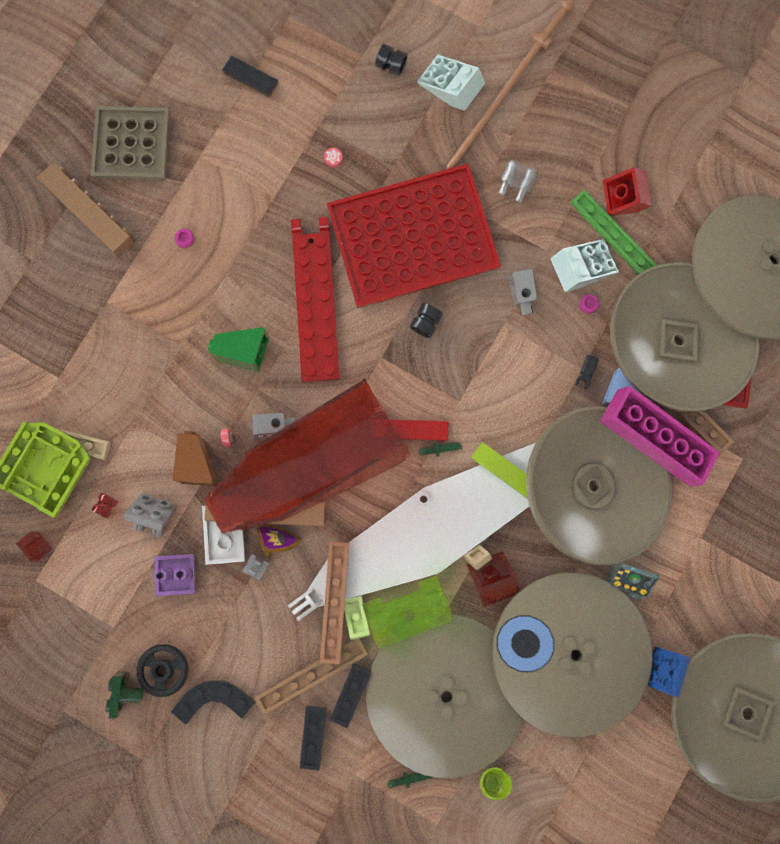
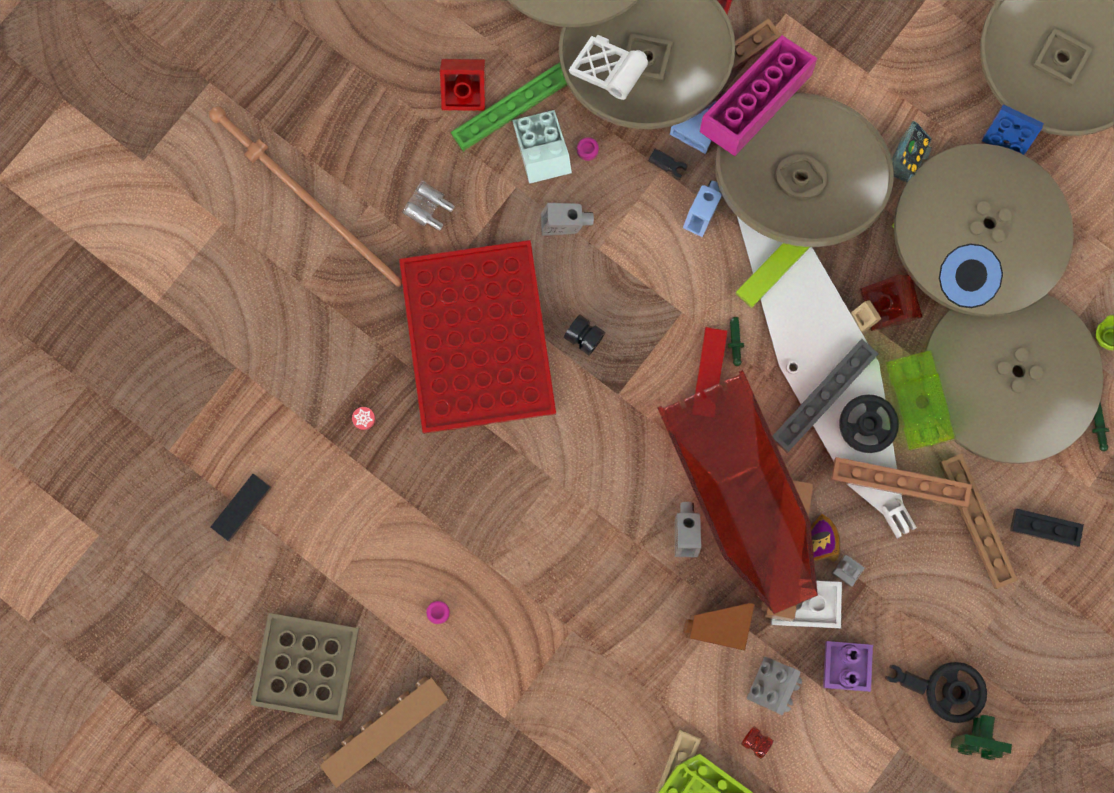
camera: 85 degrees left, 0 degrees up
black plate [171,680,256,725] -> none
green slope [208,327,270,372] -> none
coral tile [221,428,234,448] -> none
red hinge [291,217,340,382] -> none
black plate [330,663,371,728] -> none
yellowish green plate [344,596,370,640] -> none
black wheel [375,44,408,77] -> none
light aqua slope [417,55,485,111] -> none
none -> white piece [569,35,648,100]
none -> light blue torso [683,181,722,237]
none -> dark grey plate [771,339,879,453]
none -> black wheel [839,394,899,453]
none -> black bar [885,665,929,695]

